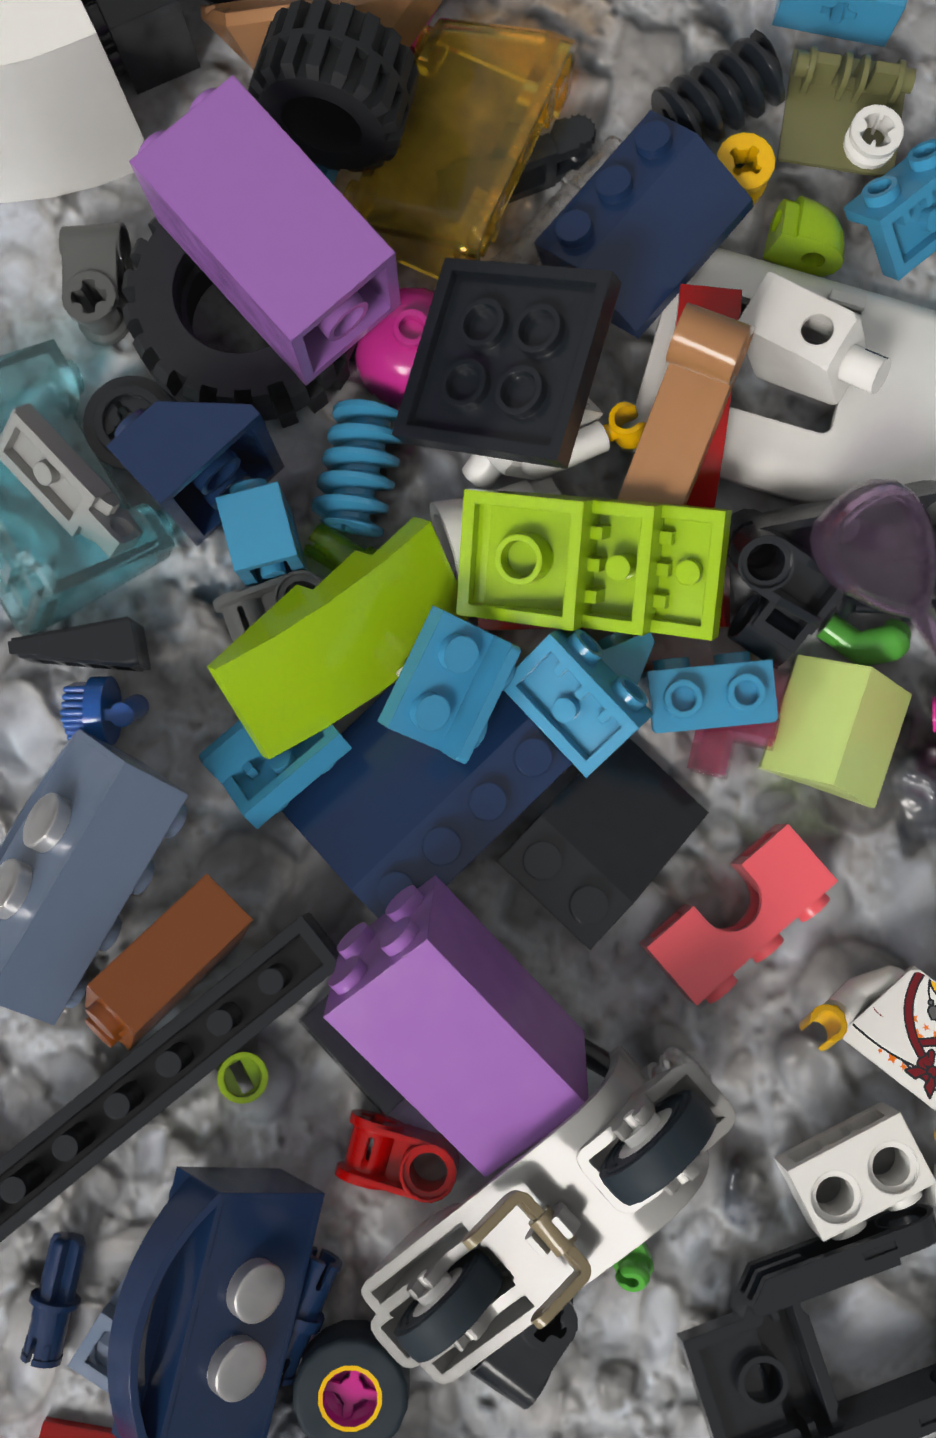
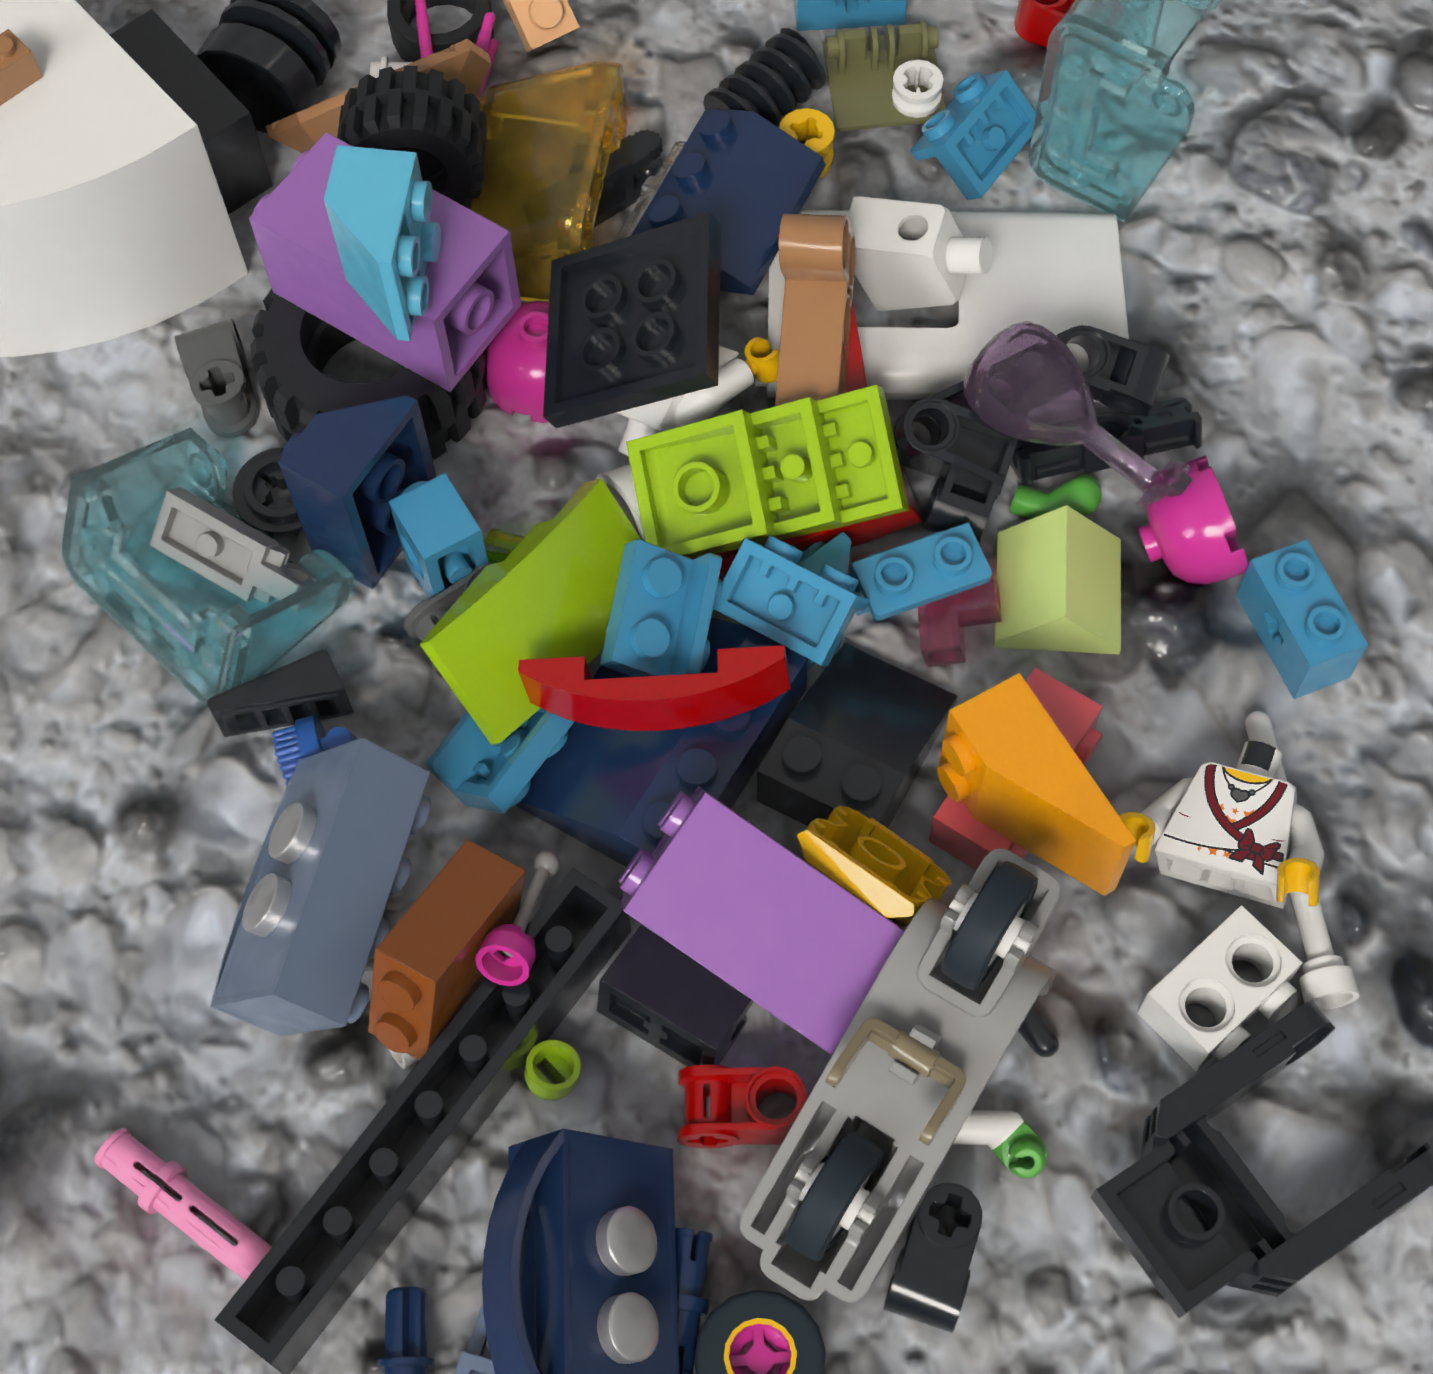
camera: 10 degrees left, 20 degrees down
dark azure piece [311,399,404,537] -> none
lime piece [763,196,845,277] -> none
none -> medium azure slope [324,145,441,341]
none -> dark pink hinge [475,851,560,986]
none -> red slope [518,645,790,731]
none -> yellow slope [797,805,951,927]
none -> light orange slope [937,673,1136,896]

